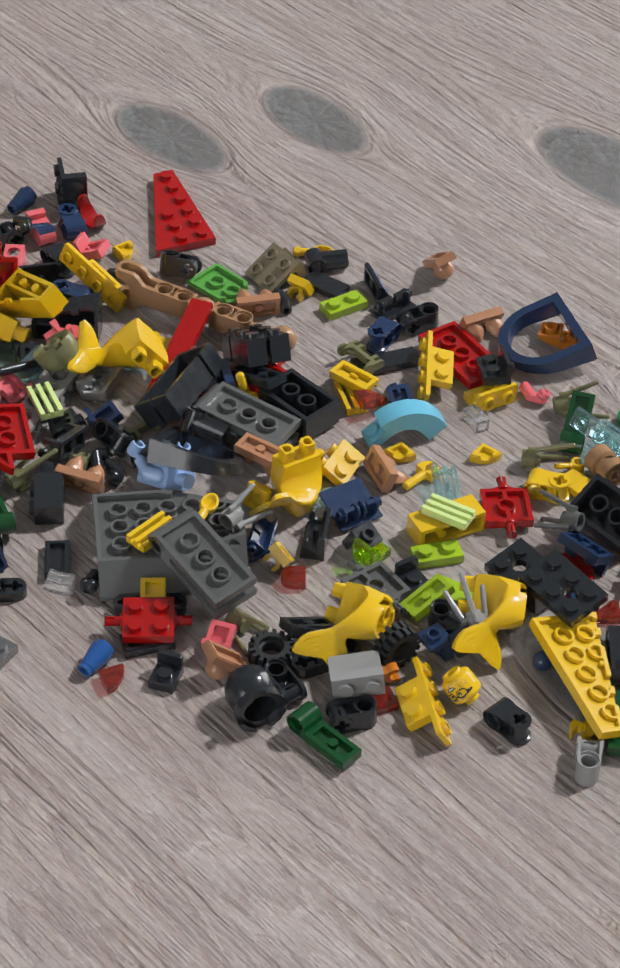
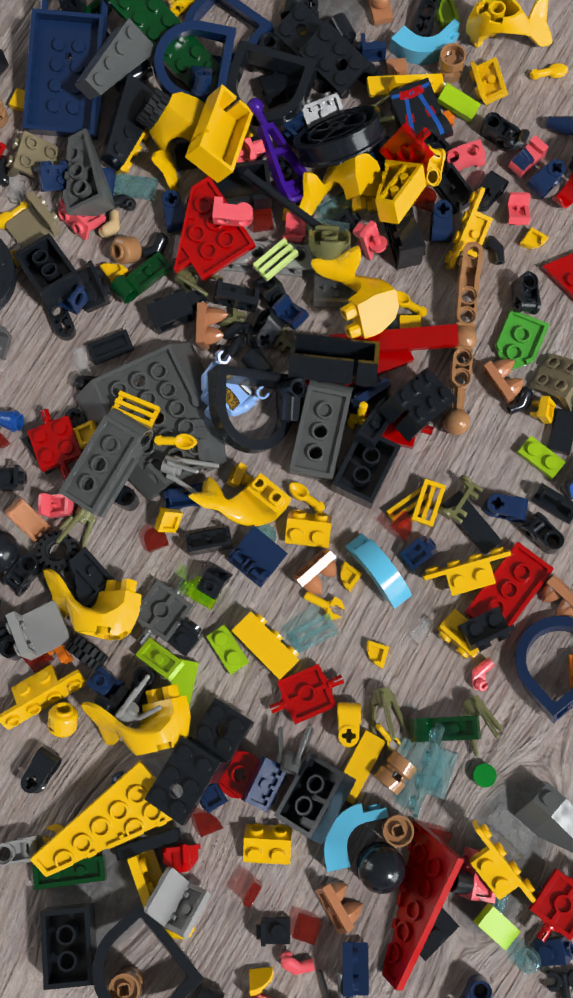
camera: 75 degrees right, 35 degrees up
nougat tile [234,432,279,478] -> none
yellowish green tile [421,493,476,531] -> none

